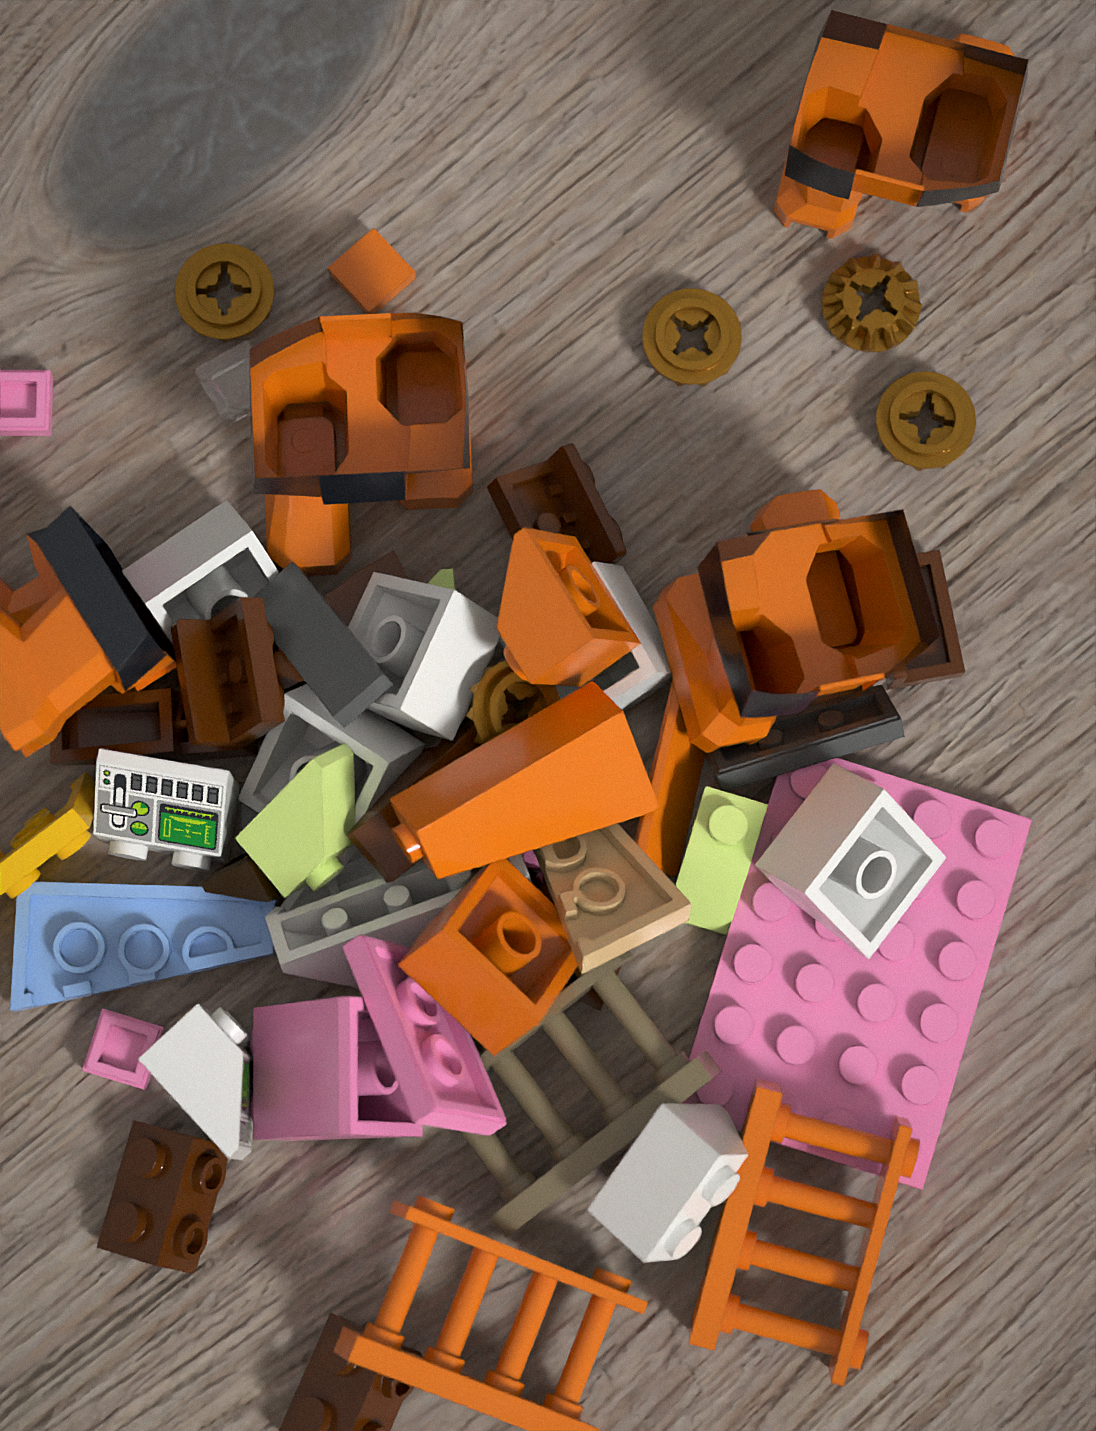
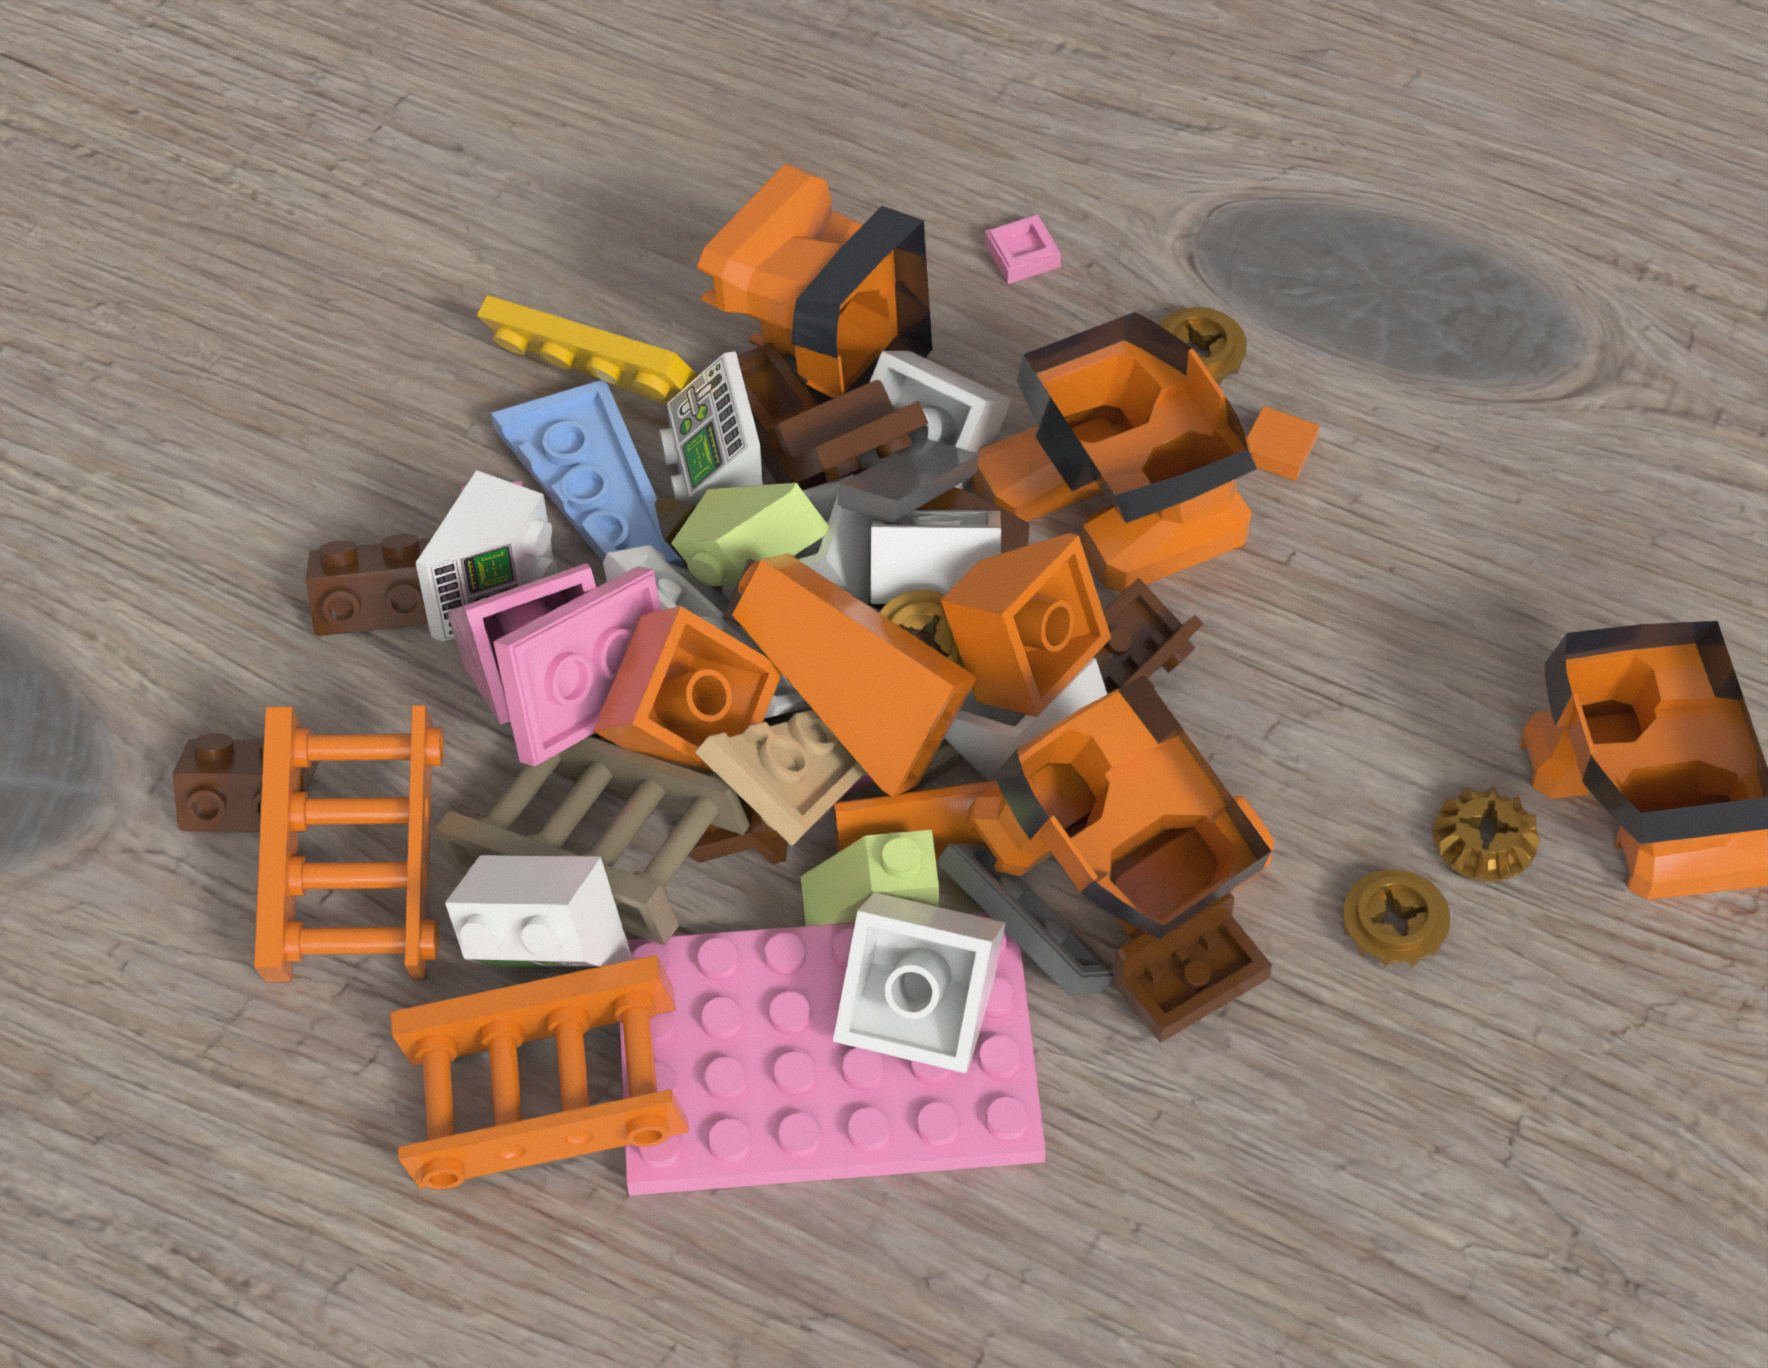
camera: 70 degrees right, 25 degrees down
pearl gold gear [642,288,742,387] -> none

